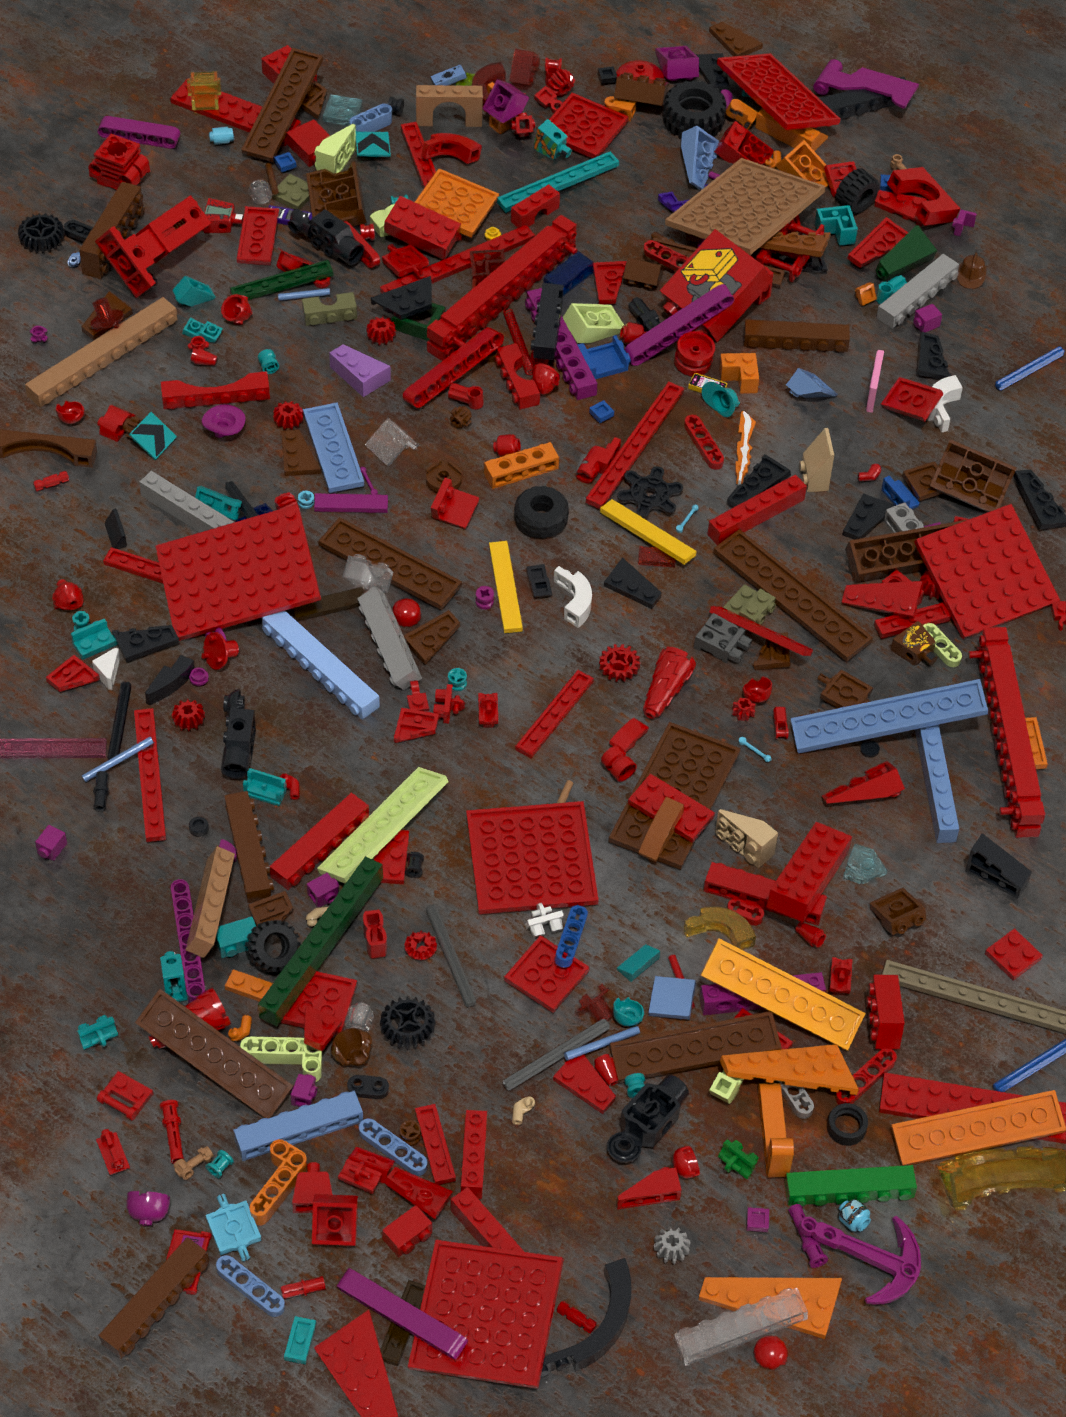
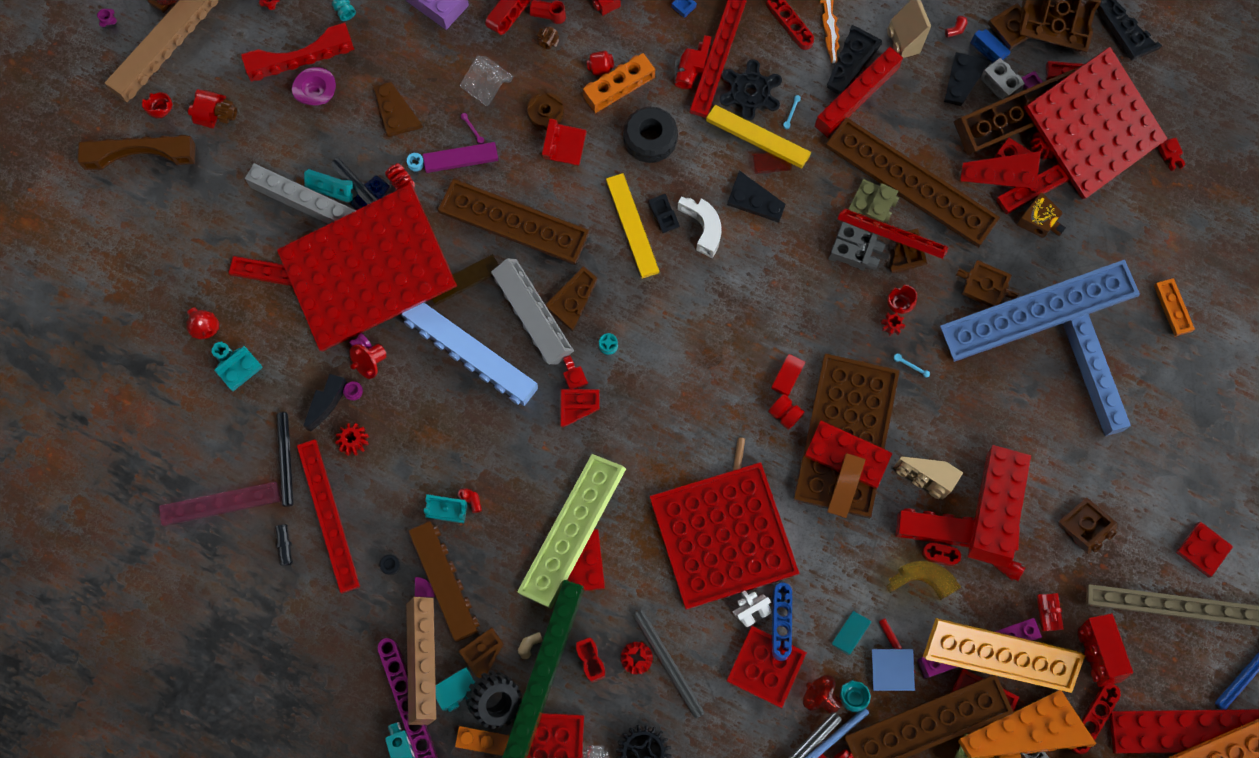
camera: 10 degrees left, 20 degrees up
red axle [33,471,69,491] -> none
magenta brick [35,825,67,861] -> none
red wing [46,655,100,692] -> none
medium blue bar [82,737,154,782] -> none
white slope [92,648,120,690] -> none
black slope [105,508,127,549] -> none
black wing [112,625,179,662] -> none
teal piece [129,412,177,460] -> none
red cone [190,347,217,366] -> none
black brick [221,689,256,779] -> none
red brick [270,792,369,890] -> none
red gear [273,401,303,430] -> none
medium blue plate [303,402,364,493] -> none
magenta brick [307,873,339,908] -> none
clear slope [343,554,393,593] -> none
red hair [392,598,421,627] -> none
black bush [405,851,424,878] -> none
red hips [433,684,465,724] -> none
magenta wheel [475,586,494,610] -> none
red hips [478,693,498,728] -> none
red tile [515,670,594,759] -> none
red gear [599,644,640,682] -> none
red cone [643,646,696,719] -> none
red bar [773,707,789,739] -> none
red wedge [821,761,905,804] -> none
clear light blue plate [843,844,887,884] -> none
black piece [860,740,880,758] -> none
yellowish green beam [923,623,962,667] -> none
black wedge [965,833,1032,899] -> none
red brick [968,627,1045,838] -> none

